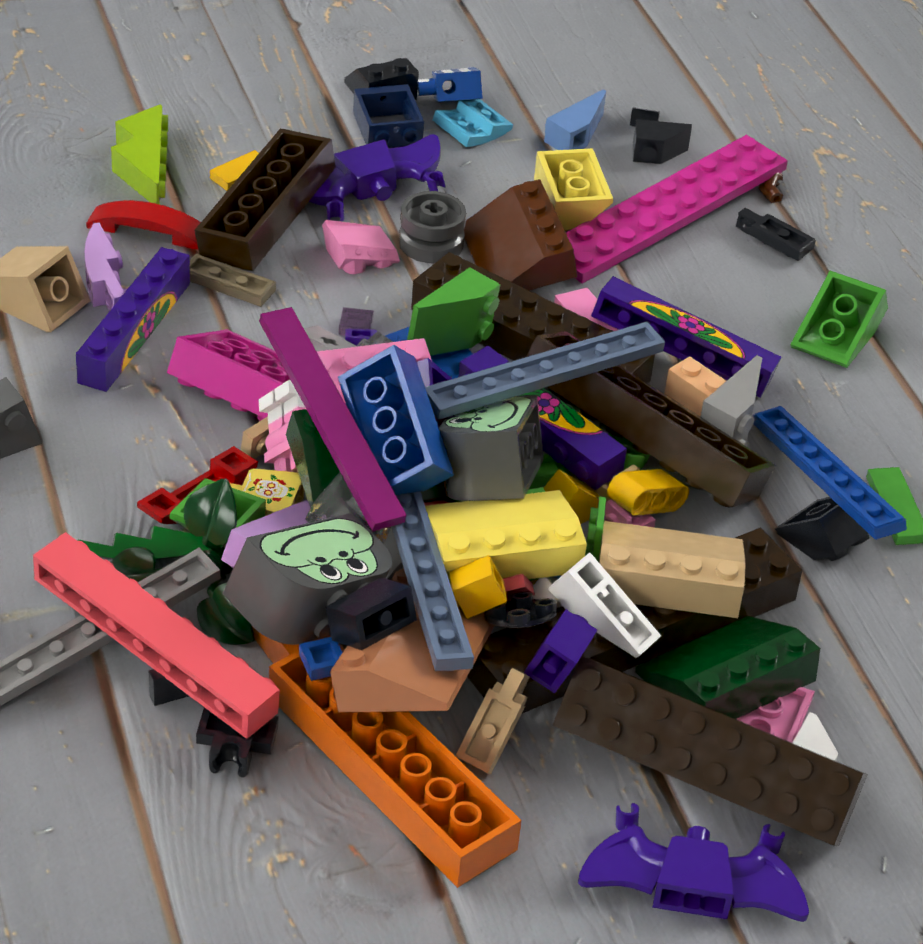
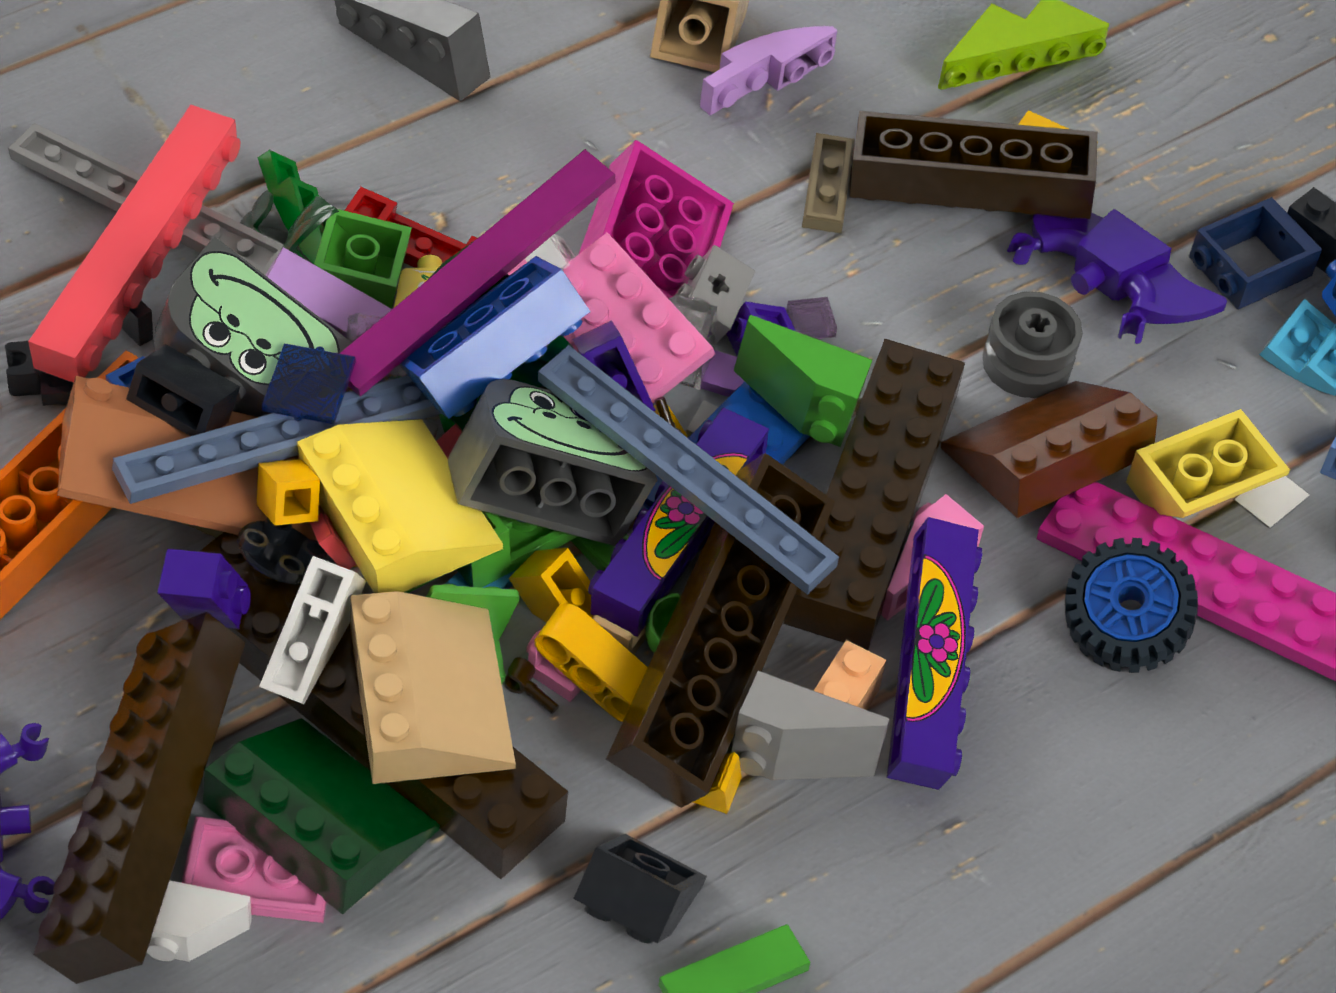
camera: 70 degrees right, 10 degrees up
dark purple brick [76,247,190,392] -> none
red slope [86,200,201,250] -> none
bright pink slope [322,220,400,274] -> none
tan hinge [455,668,529,774] -> none
black hinge [736,208,816,261] -> none
blue tile [753,406,907,540] -> none
bright green slope [790,270,888,368] -> none
none -> clear blue piece [262,343,356,424]
none -> wheel [1064,537,1198,673]

